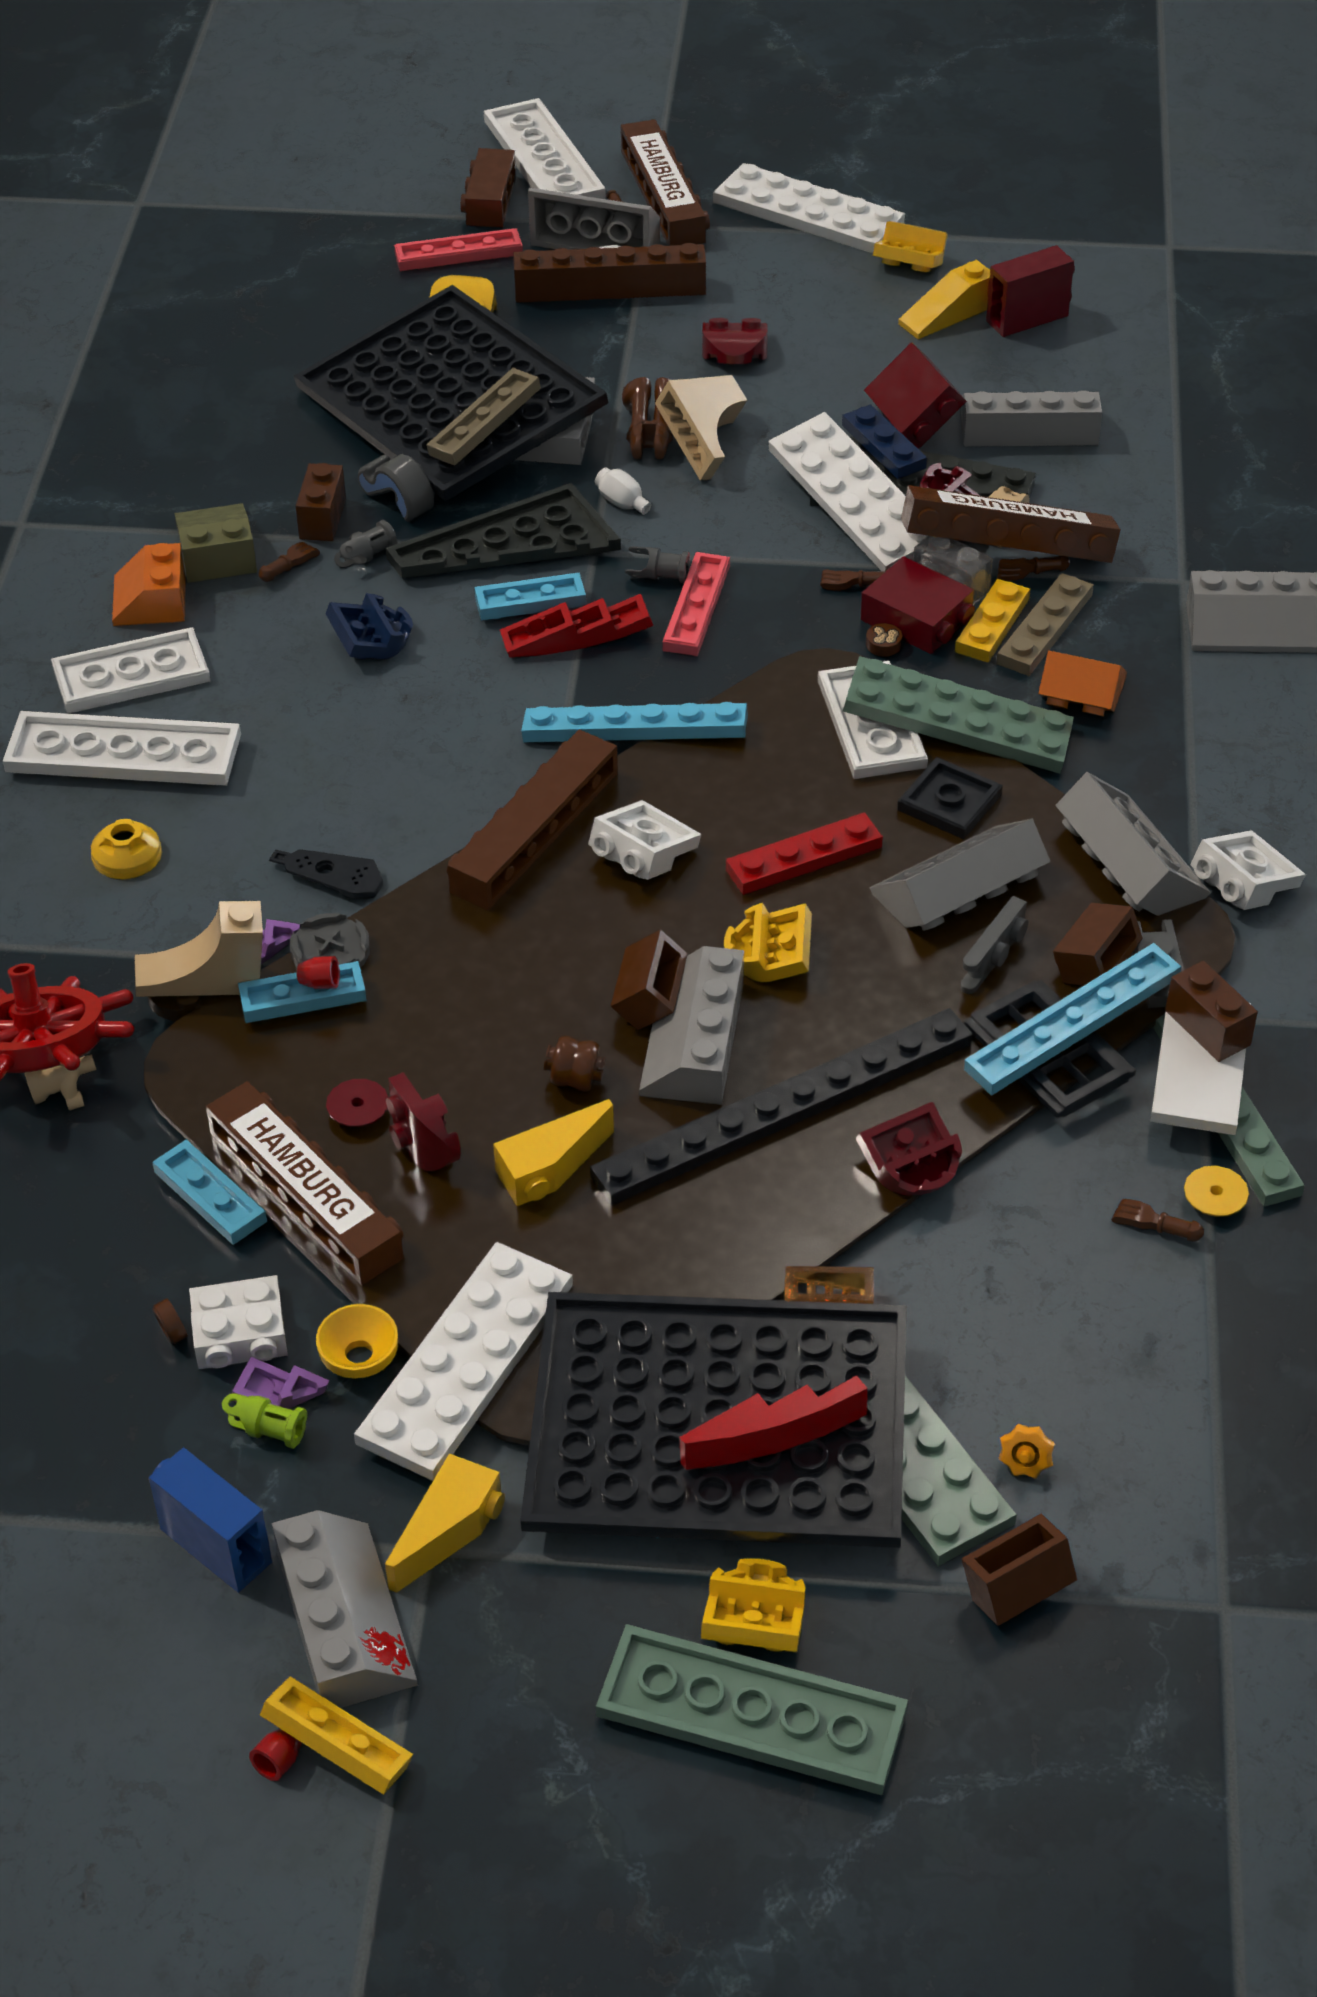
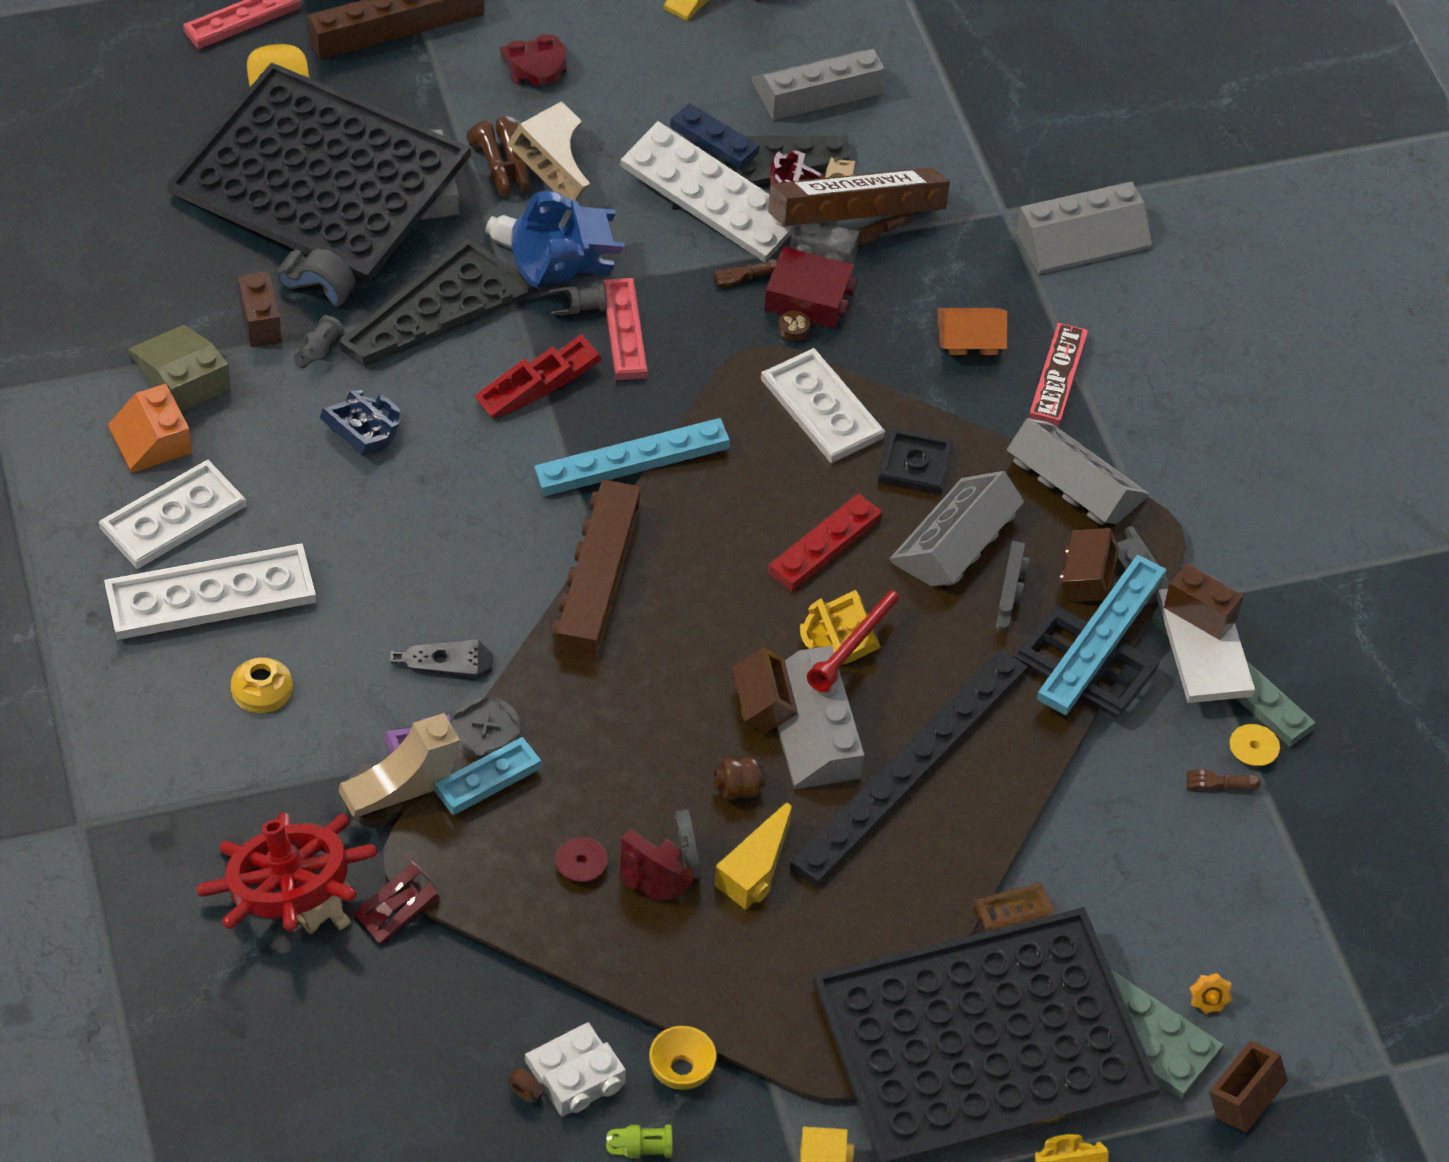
camera: 25 degrees left, 5 degrees up
medium azure plate [152,1139,267,1245] -> none
reddish brown brick [206,1081,404,1286] -> none
medium lavender slope [232,1357,329,1409] -> none
reddish brown piece [258,542,320,582] -> none
red hose [297,956,340,989] -> none
white plate [354,1242,573,1481] -> none
dark tan plate [426,368,541,466] -> none
medium azure plate [474,573,586,620] -> none
white plate [588,800,702,880] -> none
red slope [679,1375,868,1470] -> none
sand green plate [843,656,1074,773] -> none
dark red slope [856,1101,962,1195] -> none
dark red brick [864,342,967,449] -> none
yellow plate [955,579,1030,663] -> none
dark tan plate [996,573,1094,676] -> none
white plate [1190,830,1306,910] -> none
none -> dark red piece [353,852,441,945]
none -> blue piece [511,191,624,288]
none -> dark grey tile [675,809,702,879]
none -> red piece [807,590,899,692]
none -> tile [1029,323,1088,427]

